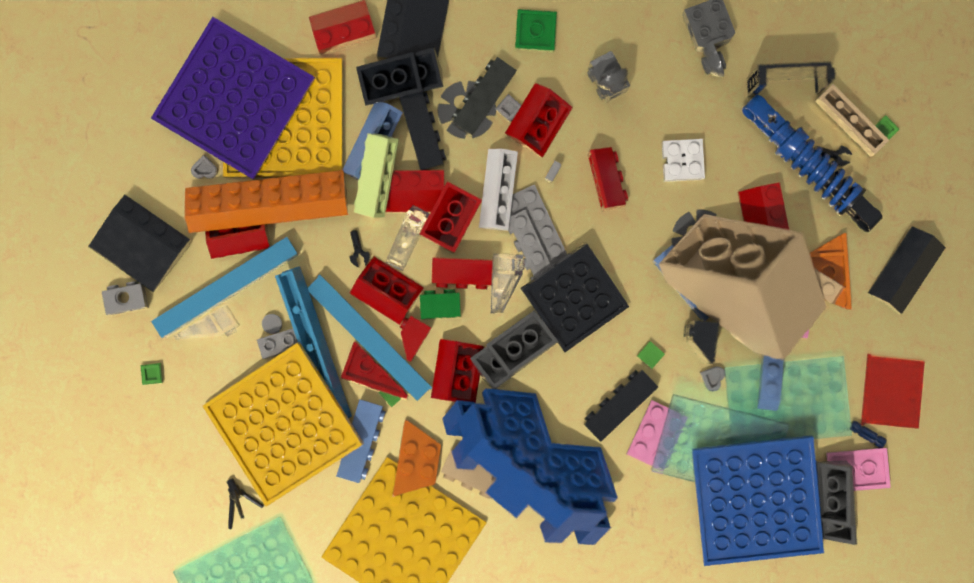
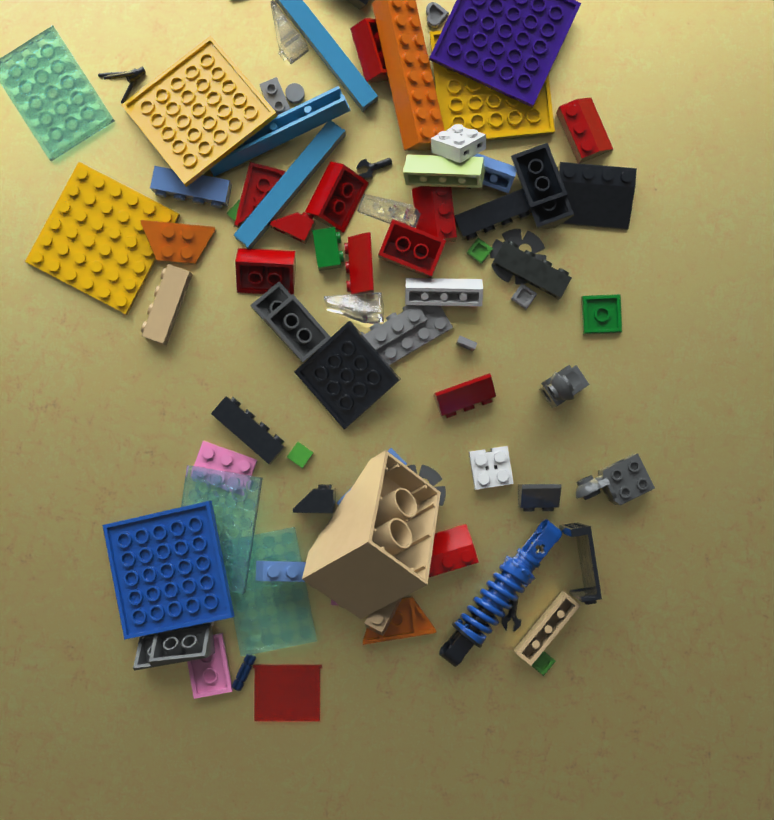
camera: 85 degrees right, 0 degrees up
blue brick [442,388,618,545] -> none
red slope [505,83,573,158] -> none
light grey tile [700,366,725,392] -> none
black slope [868,226,946,315] -> none
none -> white piece [431,124,486,163]
none -> bright green tile [467,237,493,265]
none -> dark grey slope [518,484,561,512]

